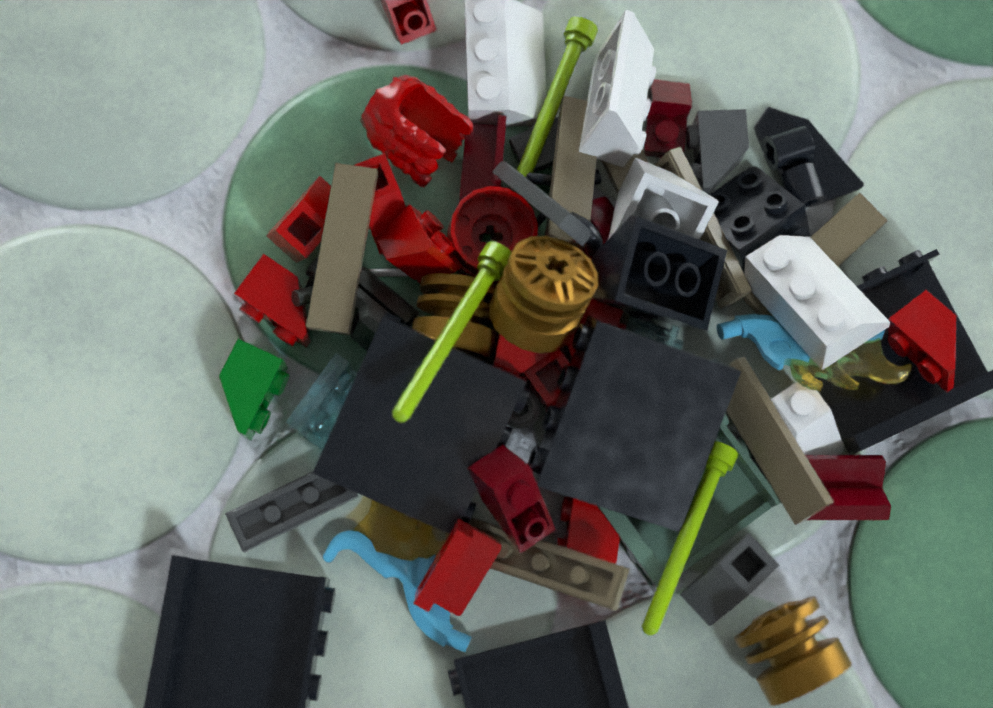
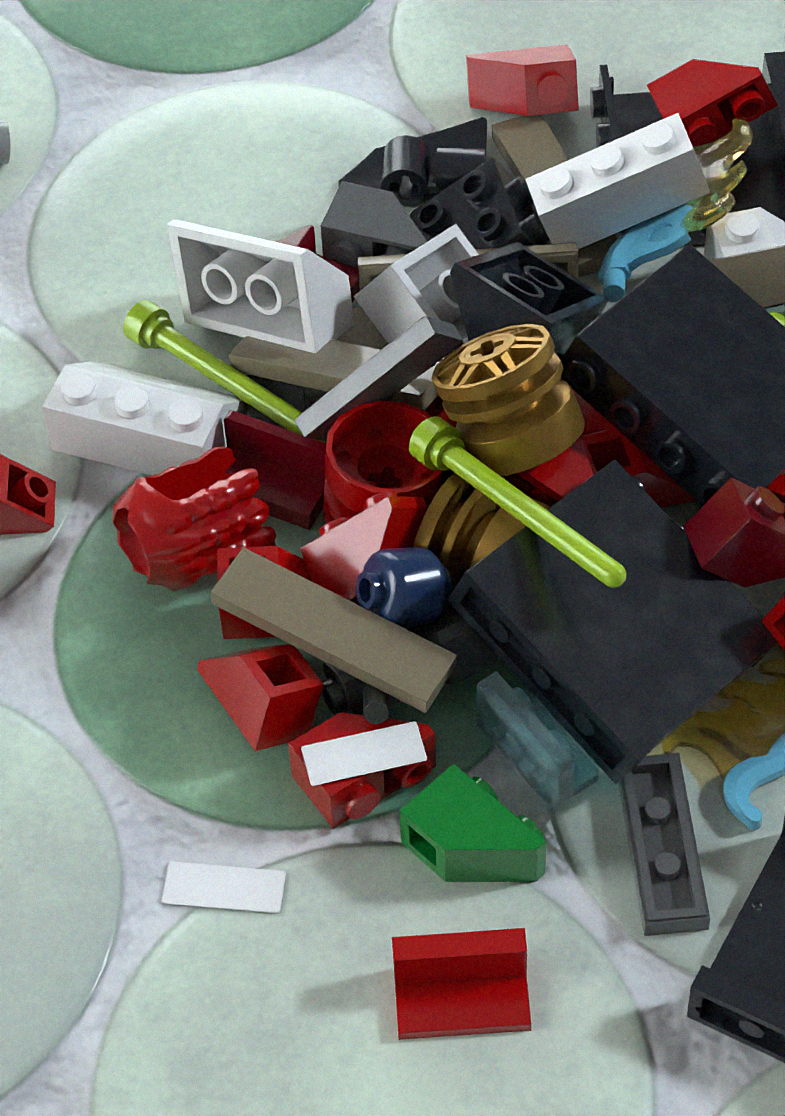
camera: 60 degrees left, 25 degrees down
none -> white sticker [161,861,286,913]
none -> white sticker [301,721,427,786]
none -> dark blue head [356,547,452,628]
none -> red panel [392,928,532,1040]
none -> red slope [466,44,579,116]

